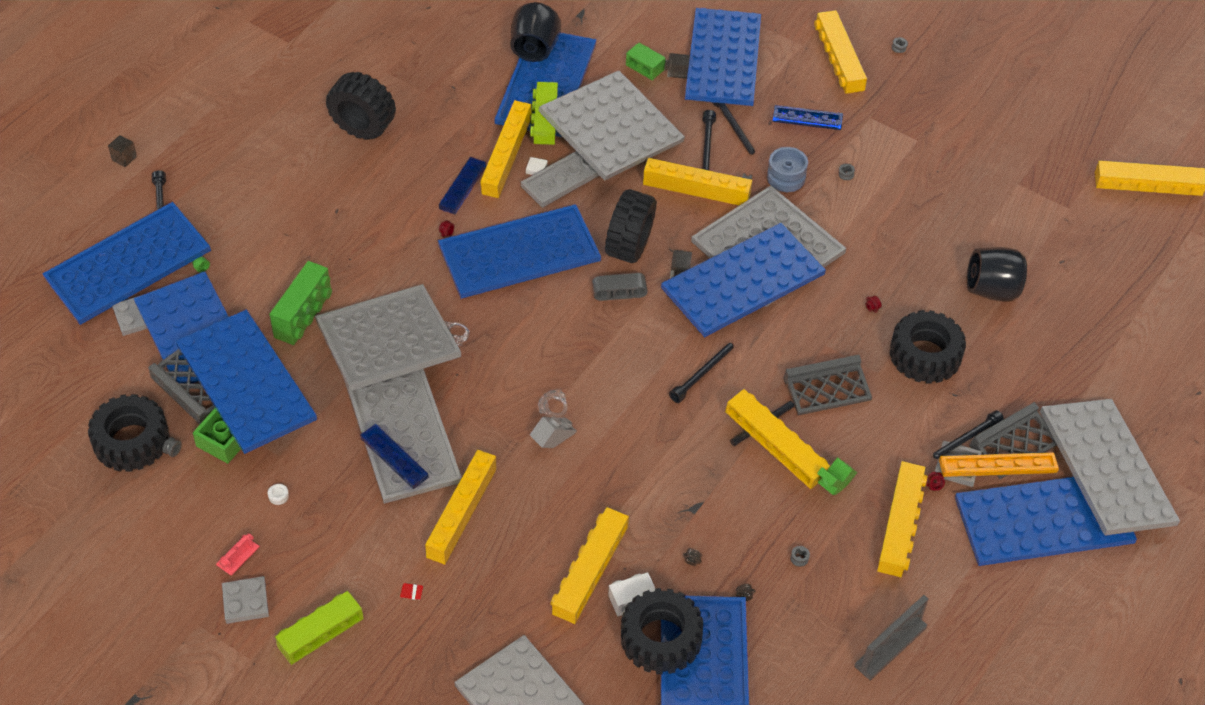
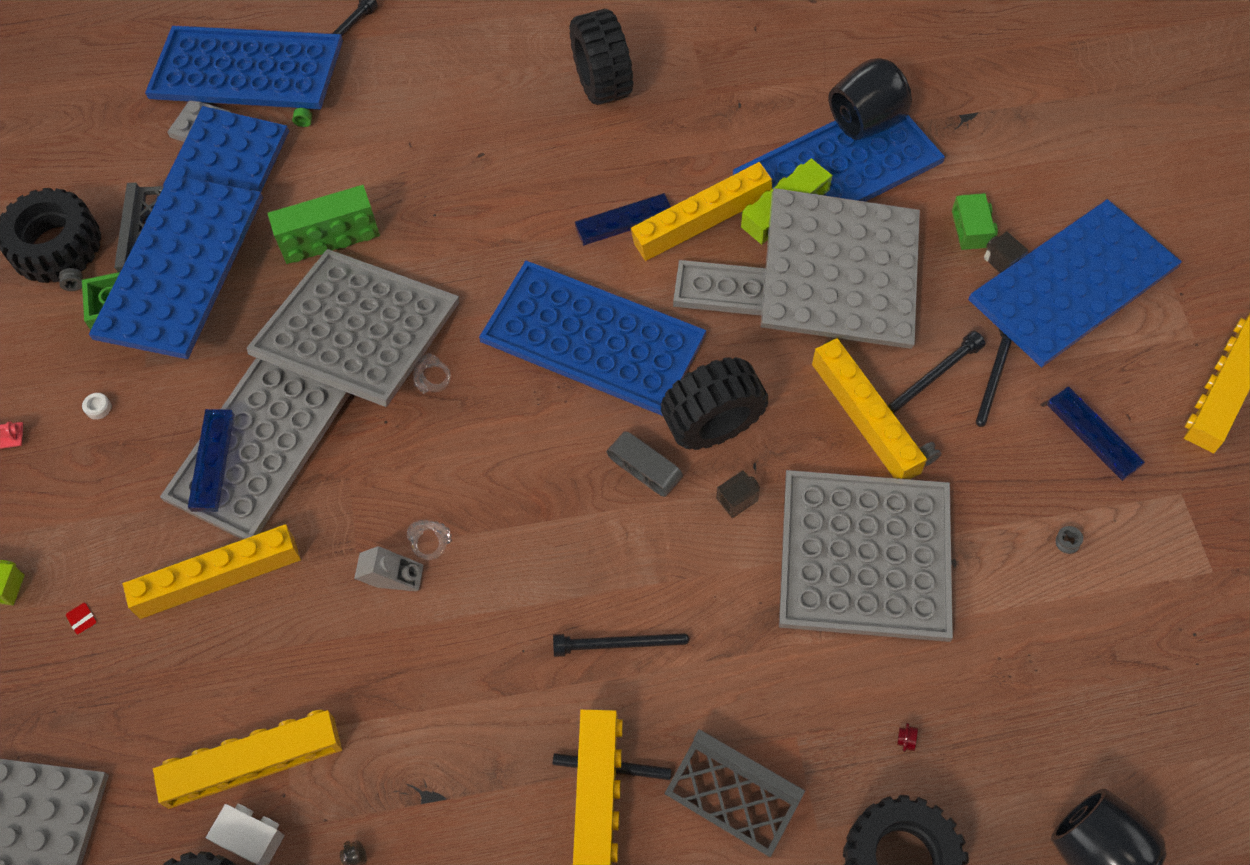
camera: 50 degrees right, 10 degrees up
dark red plate [439,220,455,237] -> none
white tile [526,157,547,175] -> none
blue plate [661,223,826,338] -> none
sand blue wheel [767,147,808,192] -> none

